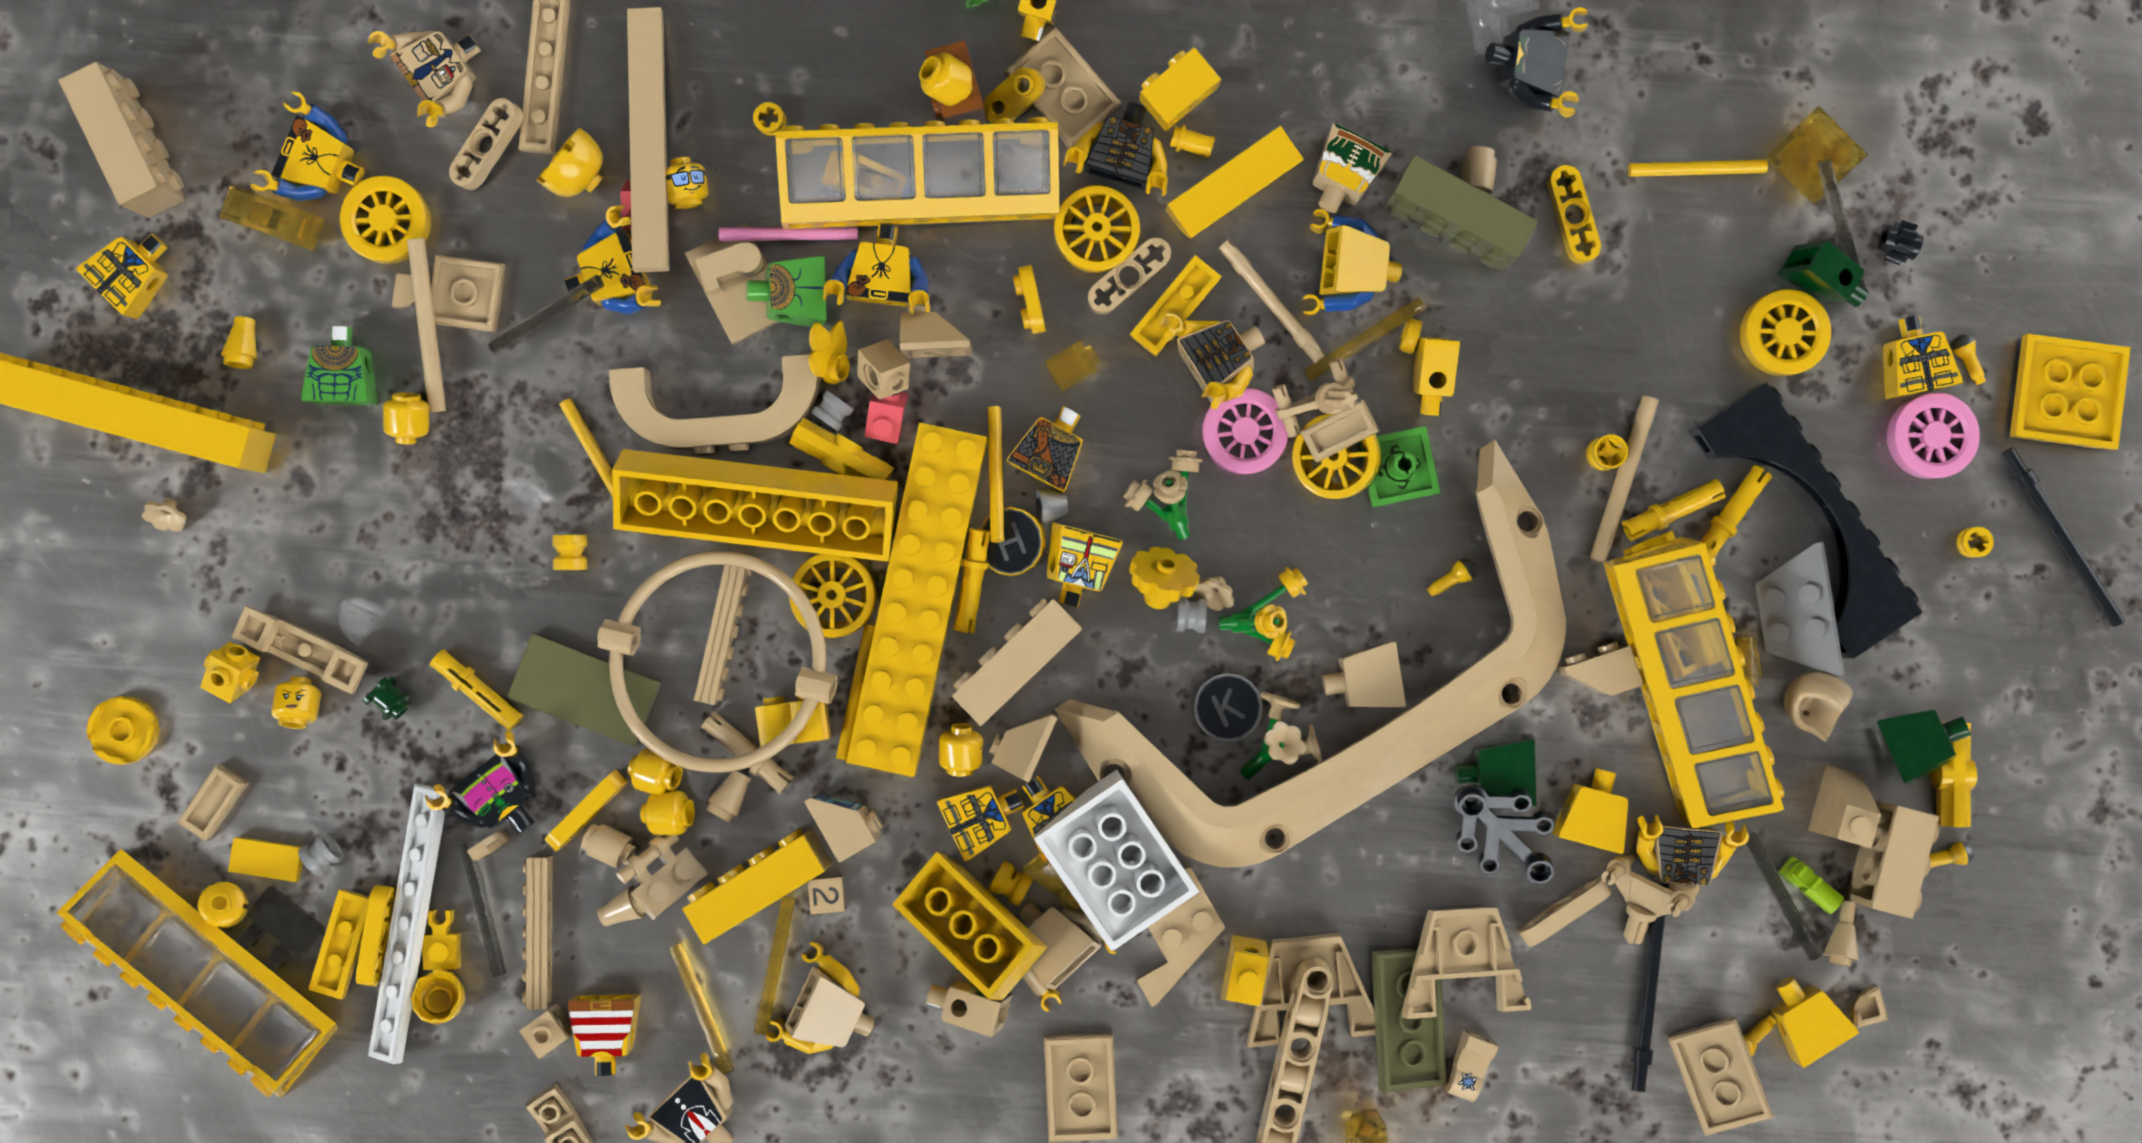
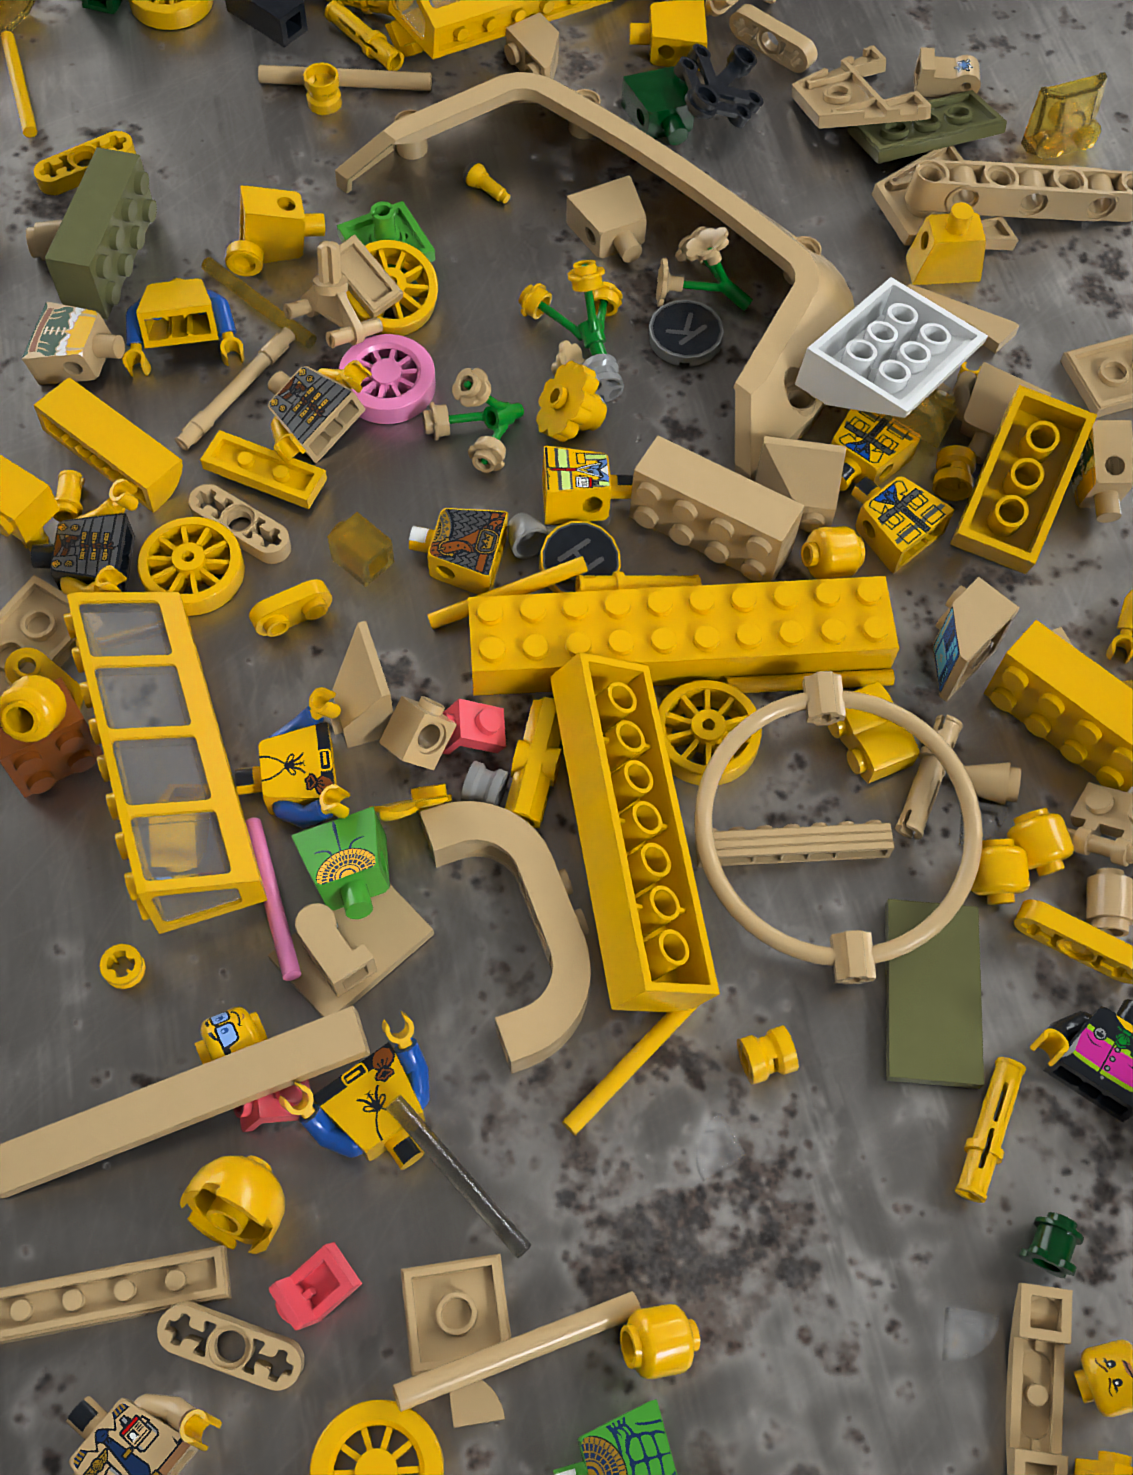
camera: 110 degrees left, 25 degrees down
none -> coral bracket [268,1242,363,1330]

